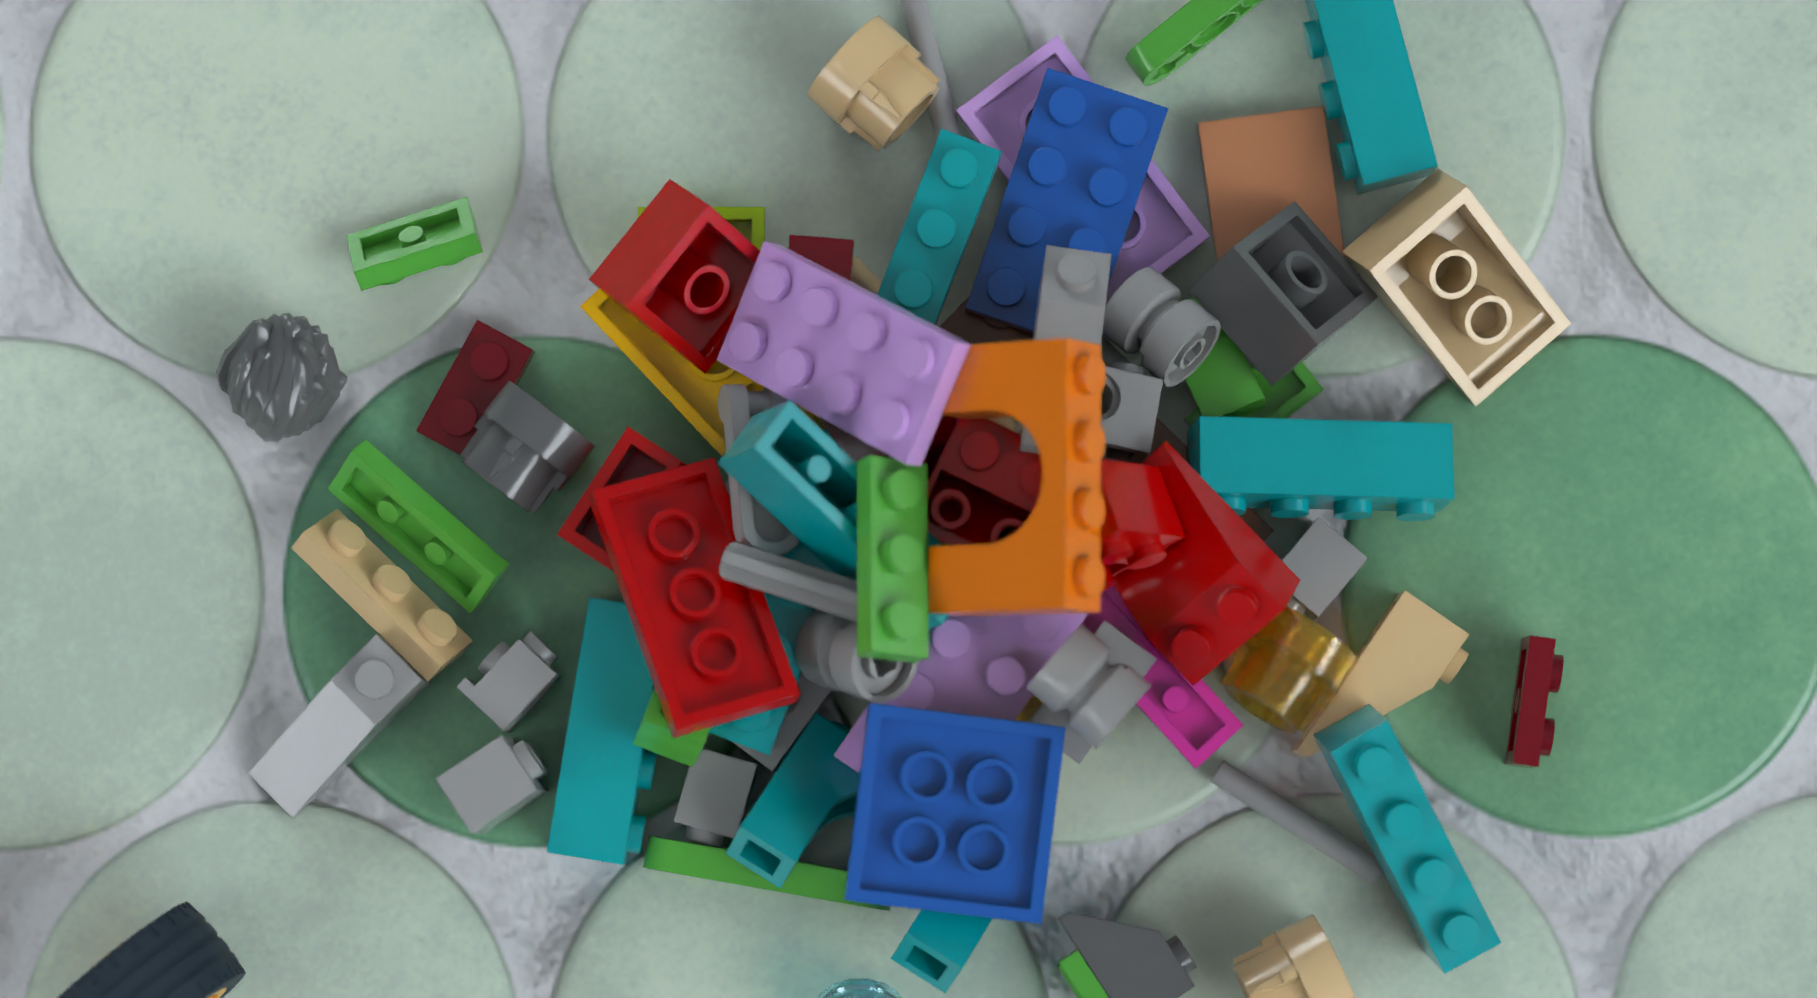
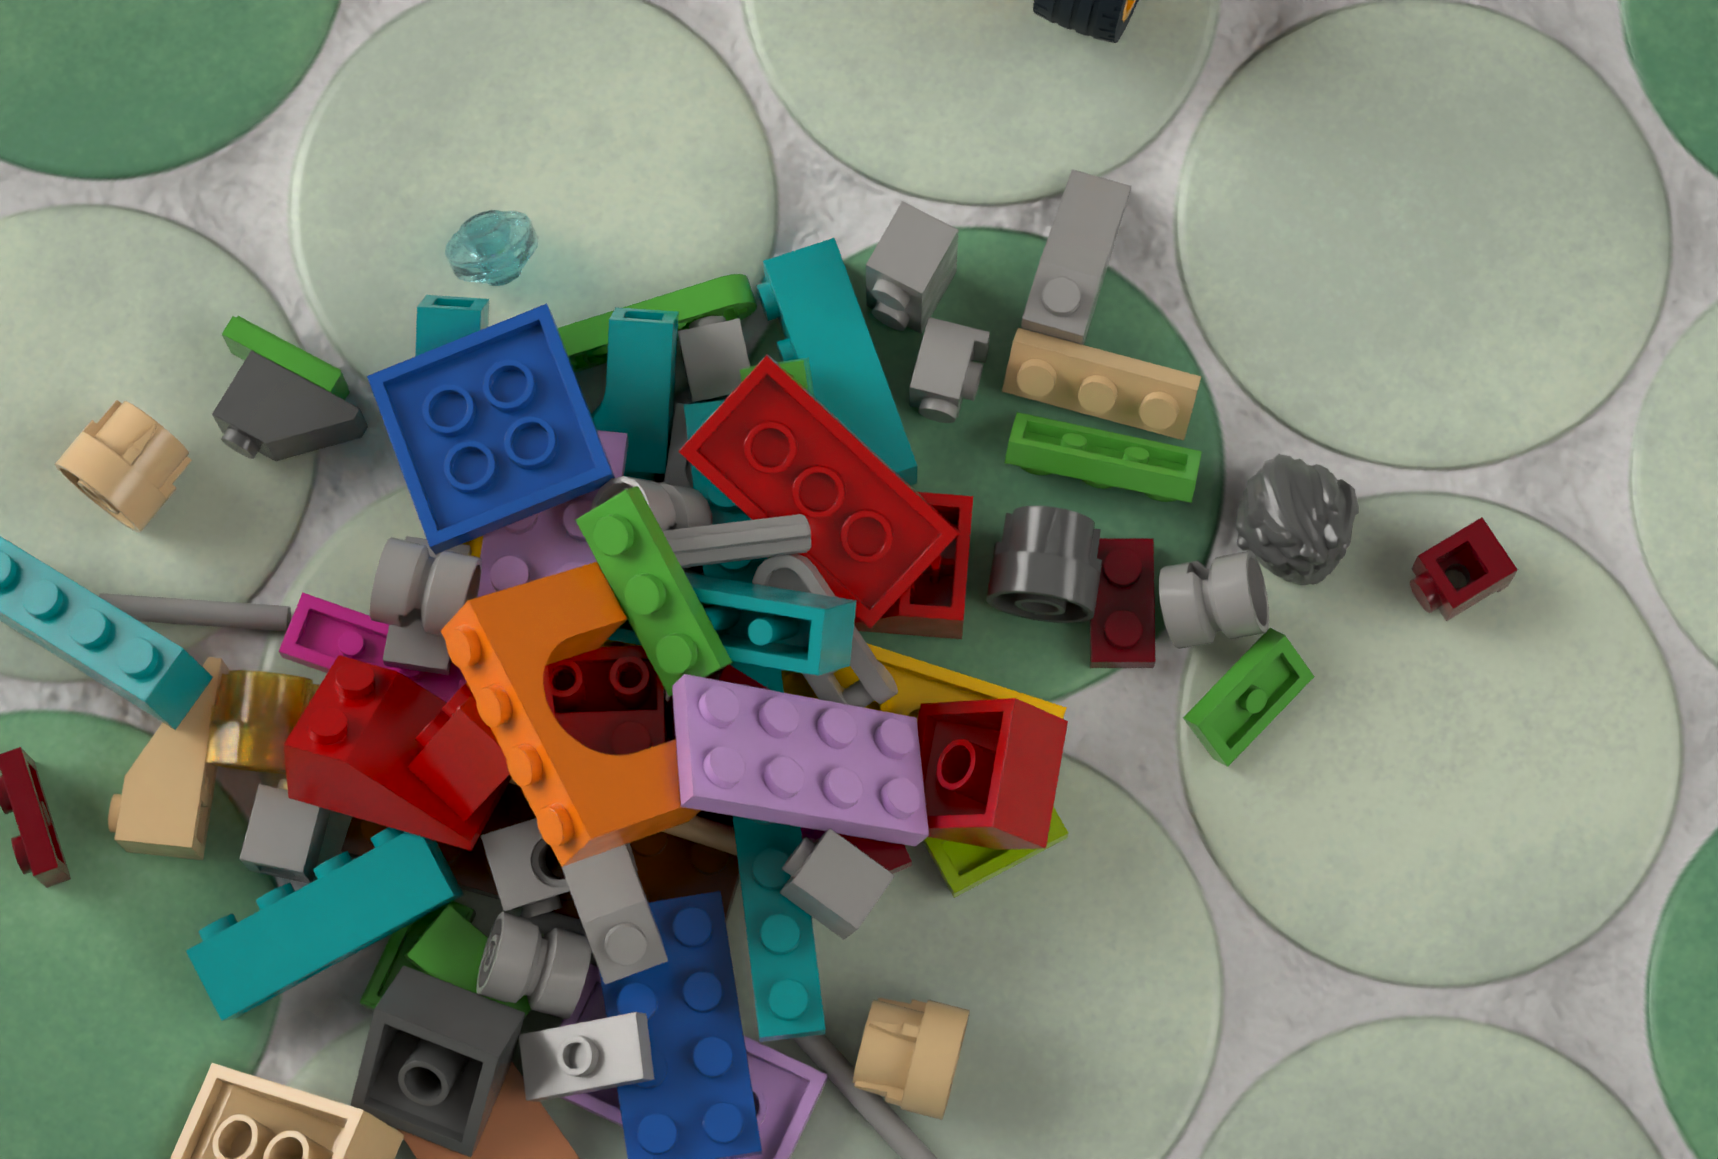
camera: 150 degrees right, 10 degrees down
none -> light grey plate [519,1012,654,1102]
none -> light grey brick [780,828,895,940]
none -> light grey wheel [1159,551,1269,649]
none -> dark red brick [1410,517,1518,621]

